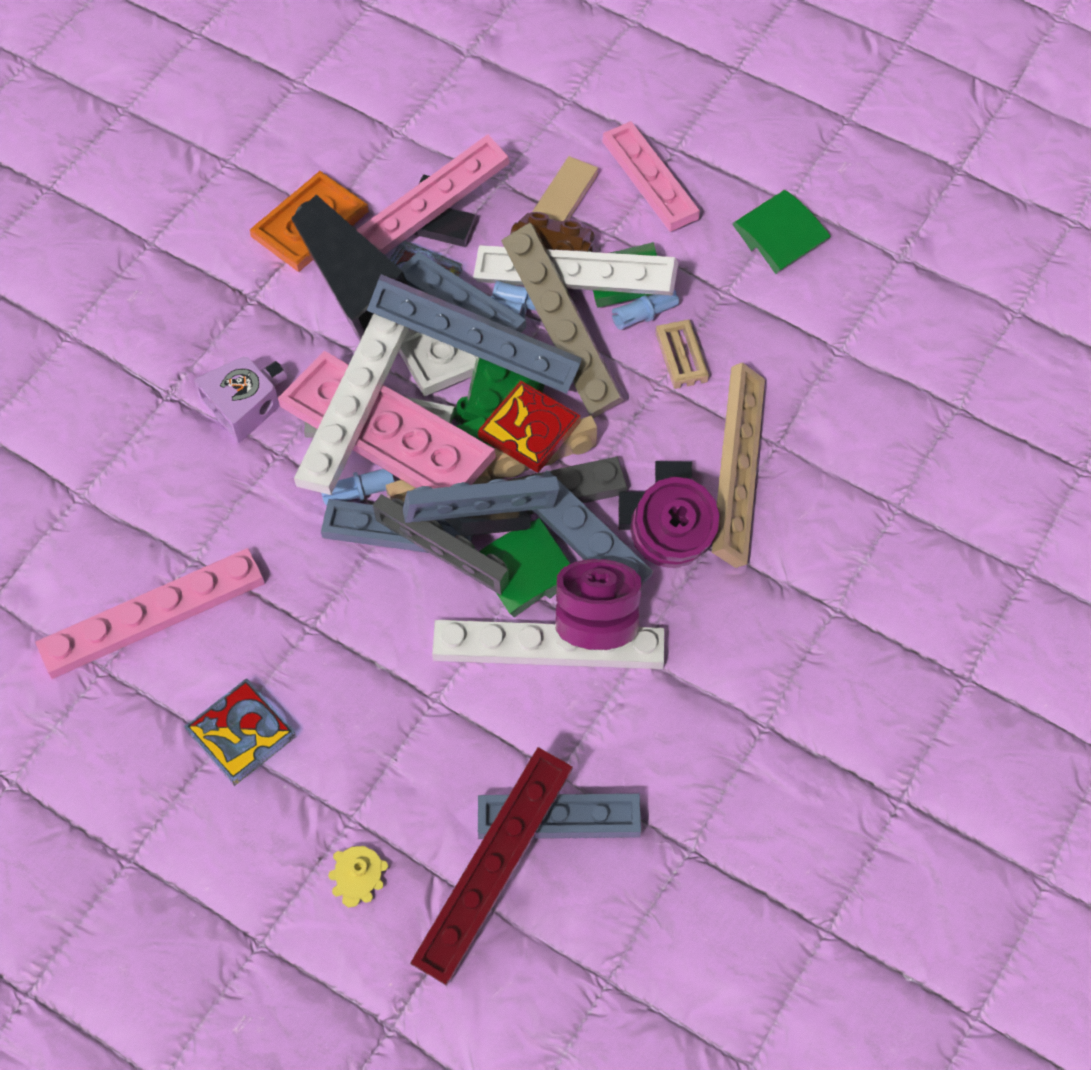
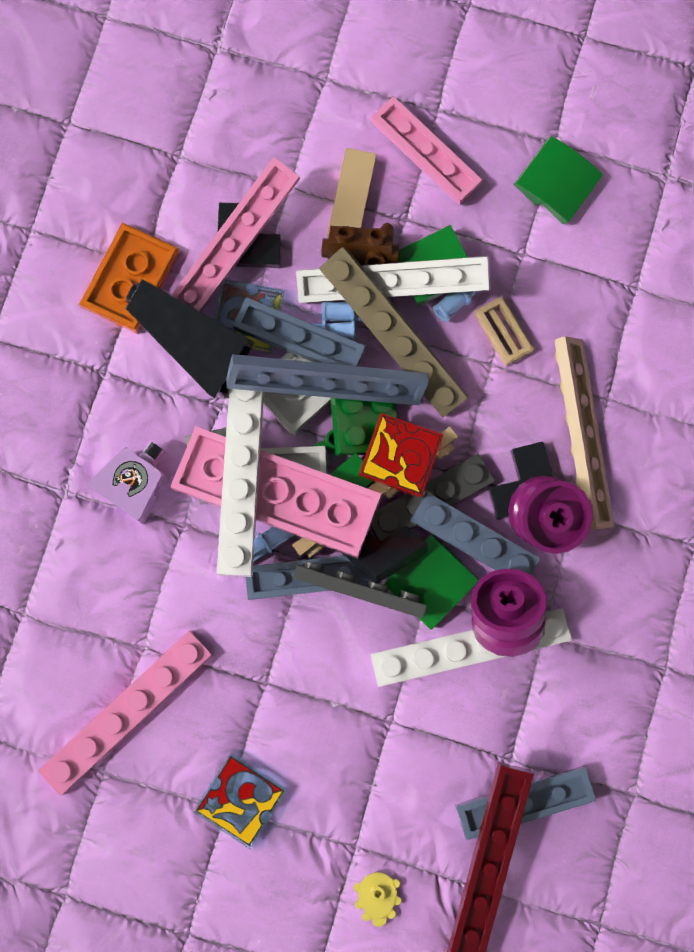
camera: 20 degrees left, 20 degrees up
sand blue plate [403,475,560,523] -> none

